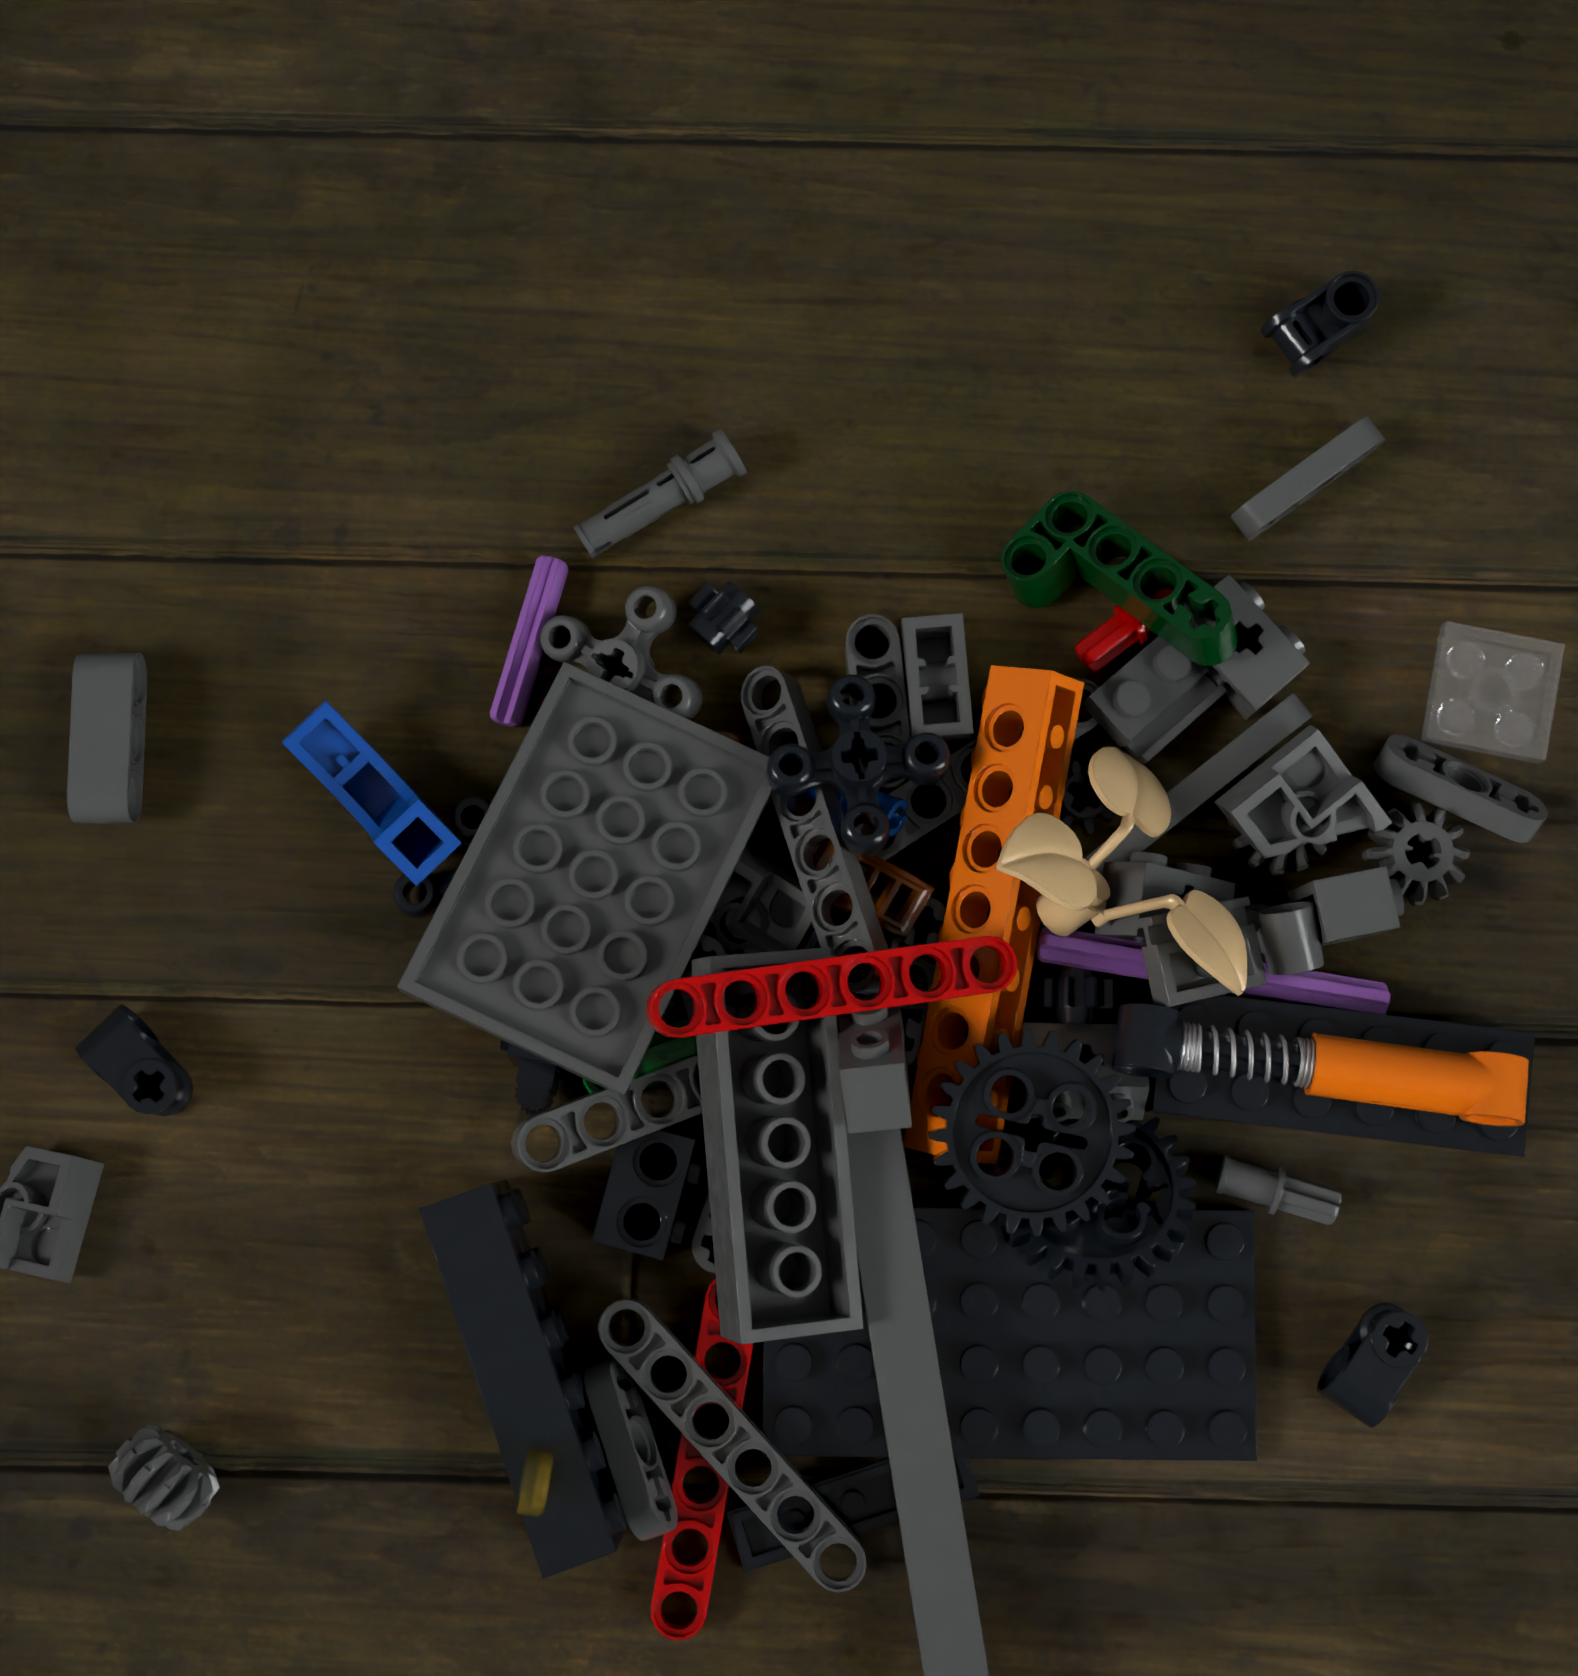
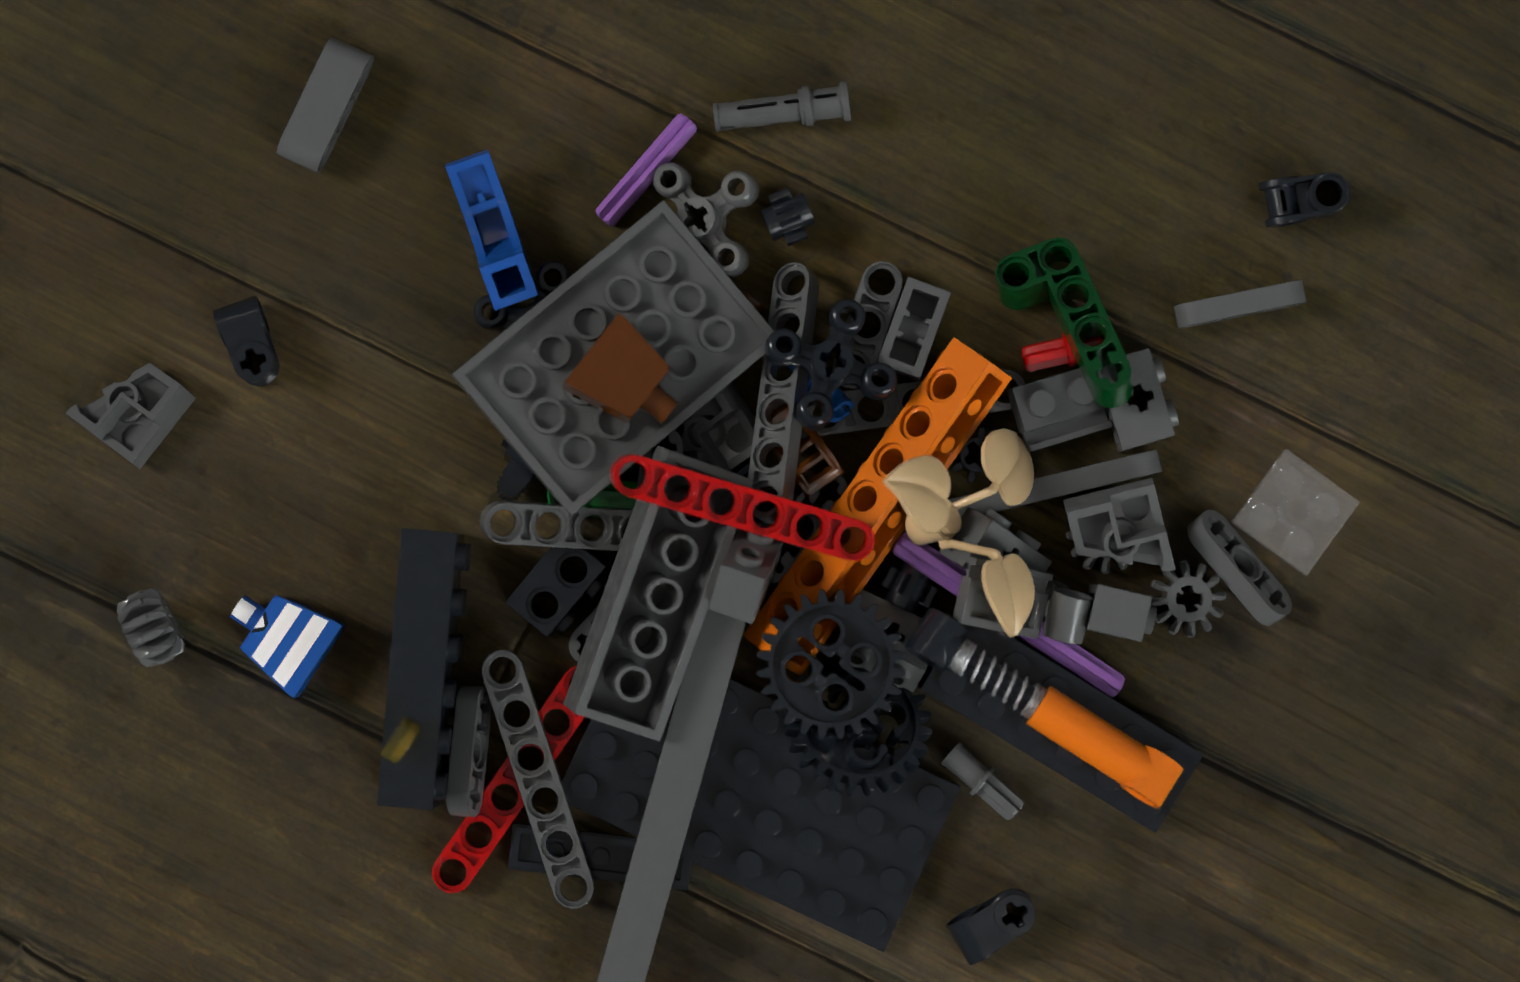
camera: 20 degrees right, 5 degrees up
none -> torso [230,595,347,698]
none -> reddish brown torso [562,313,679,424]

